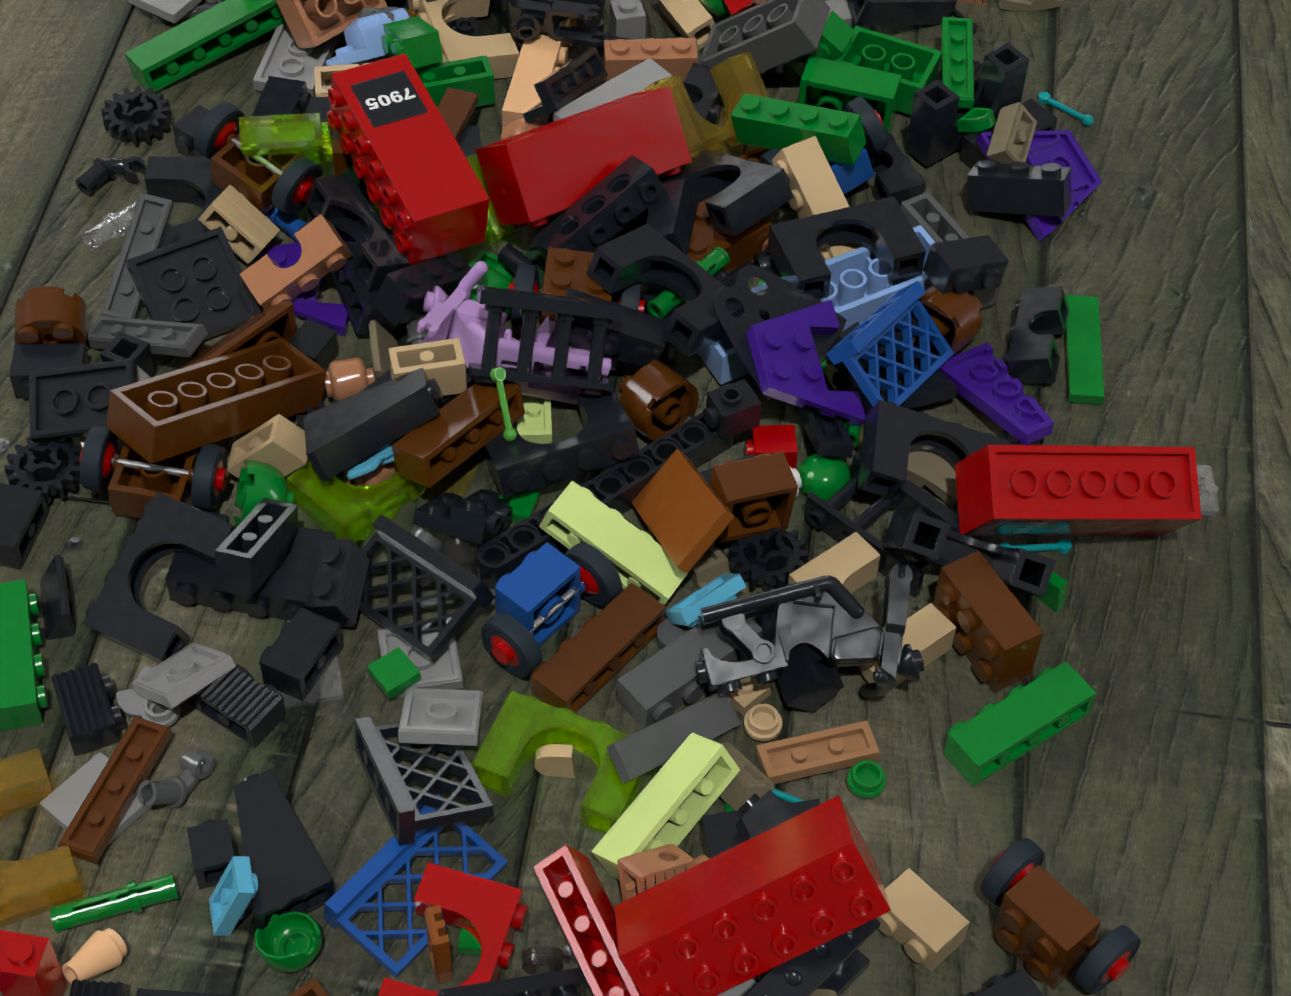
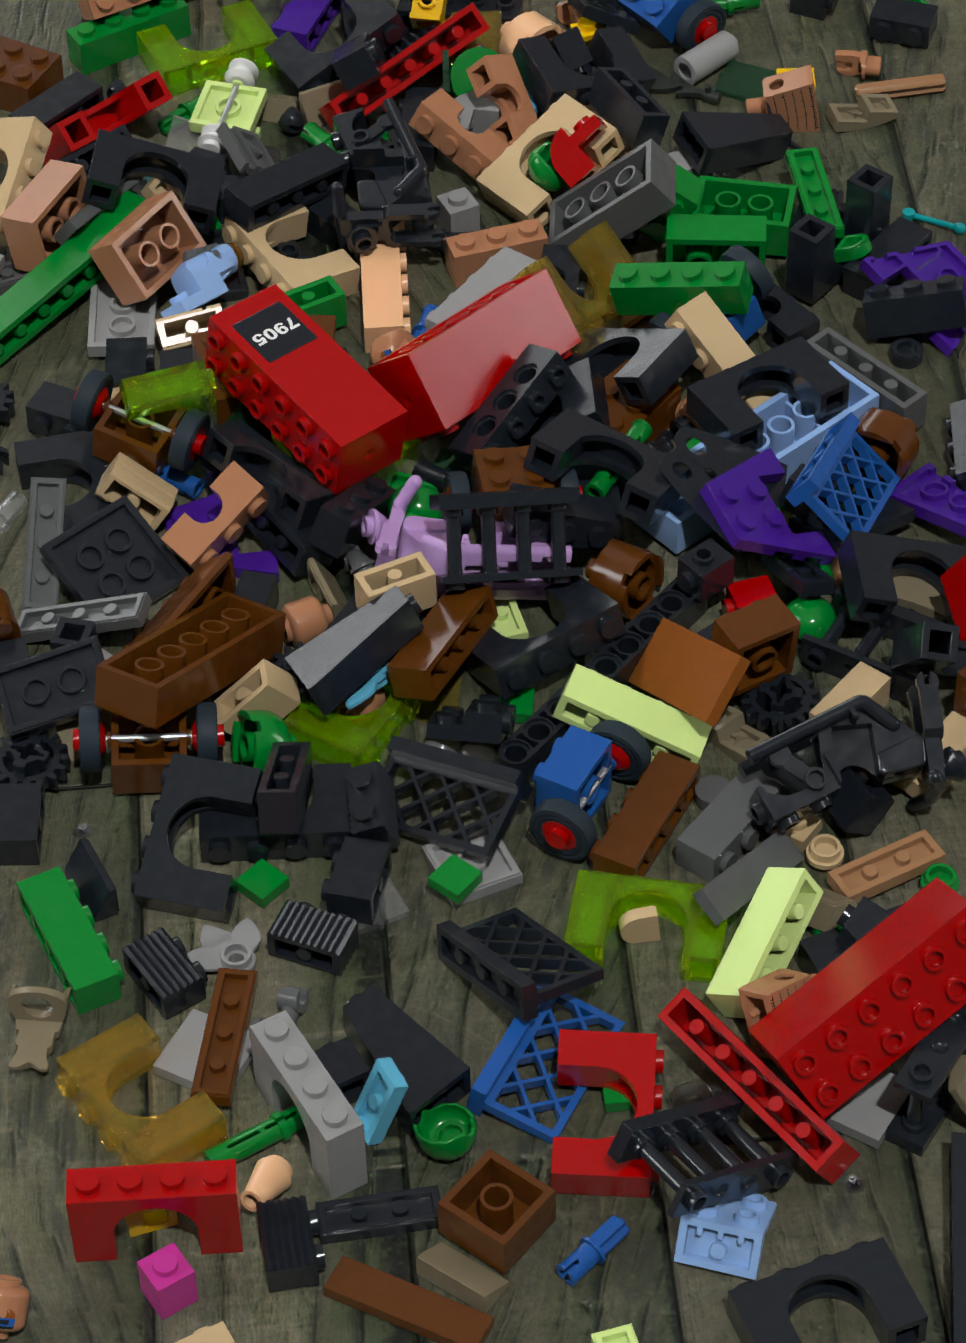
camera: 10 degrees left, 5 degrees down
light grey tile [132,642,236,709] -> none
green brick [381,16,443,68] -> none
light grey tile [398,688,483,746] -> none
dark orange tile [424,905,453,984] -> none
bright green hinge [490,367,517,442] -> none
black fence [523,47,608,123] -> none
medium azure plate [666,573,746,628] -> none
black brick [923,235,1009,294] -> none
dark tan slope [987,102,1037,164] -> none
none -> green tile [235,859,290,908]
none -> light grey arch [249,1010,368,1200]
none -> black tile [889,338,923,369]

